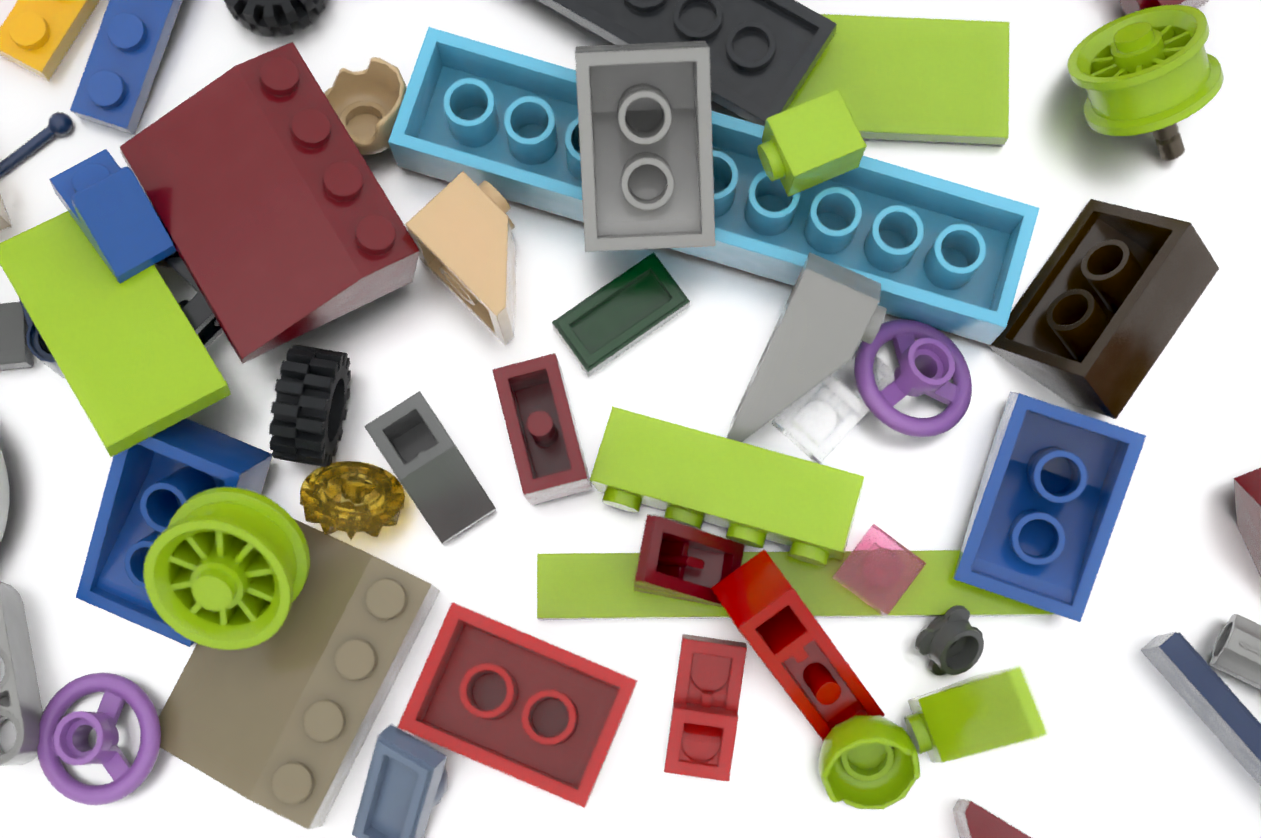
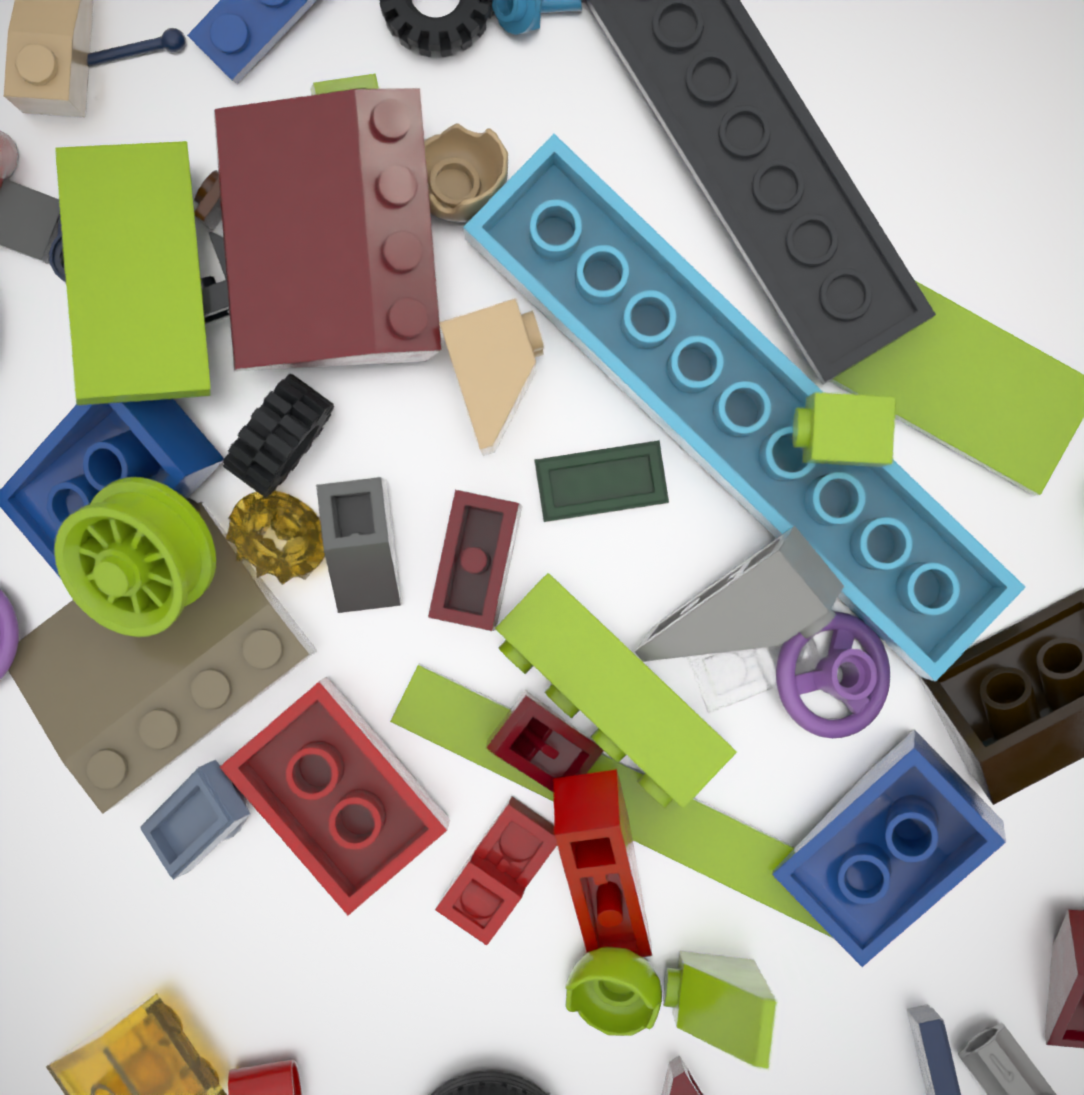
camera: 25 degrees right, 10 degrees up
blue slope [49,149,176,283] -> none
light grey slope [575,41,715,252] -> none
clear pink plate [832,524,926,617] -> none
dark grey plate [915,605,984,675] -> none

